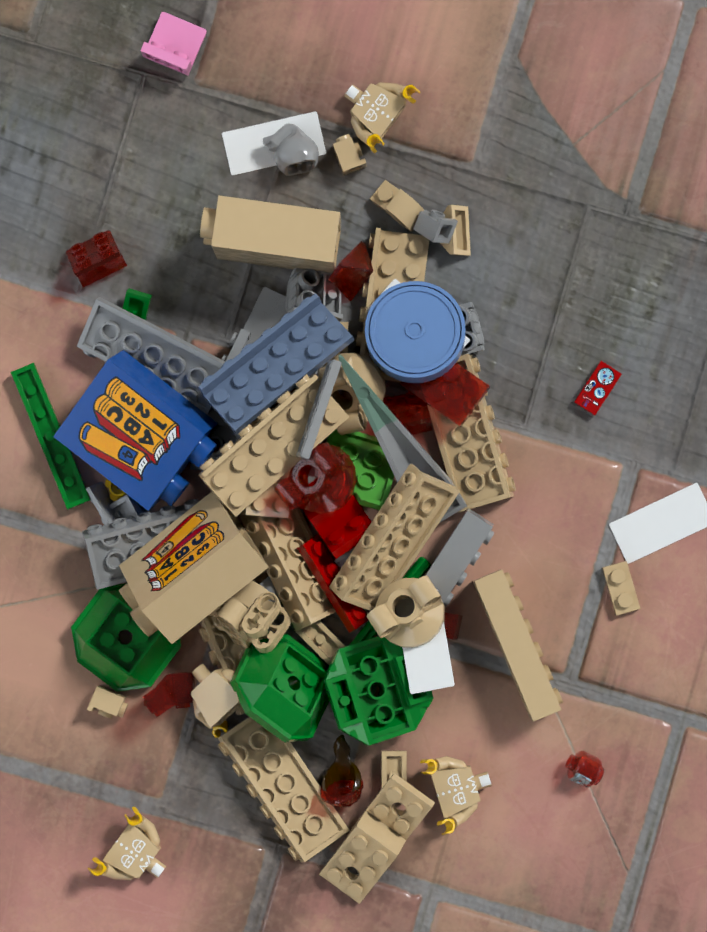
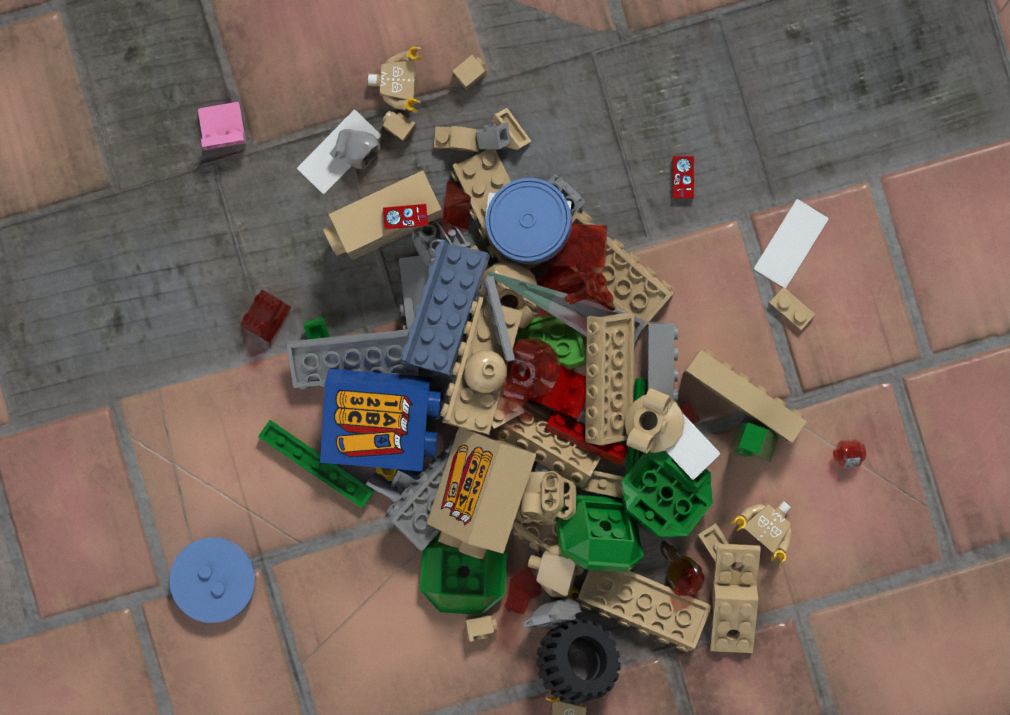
camera: 40 degrees left, 0 degrees up
none -> tile [383,204,428,230]
none -> tan brick [453,55,486,90]
none -> tan cylinder [463,350,507,394]
none -> light grey slope [523,597,581,628]
none -> black tyre [536,619,621,705]
none -> clear red plate [558,262,615,311]
none -> green wedge [731,422,779,462]

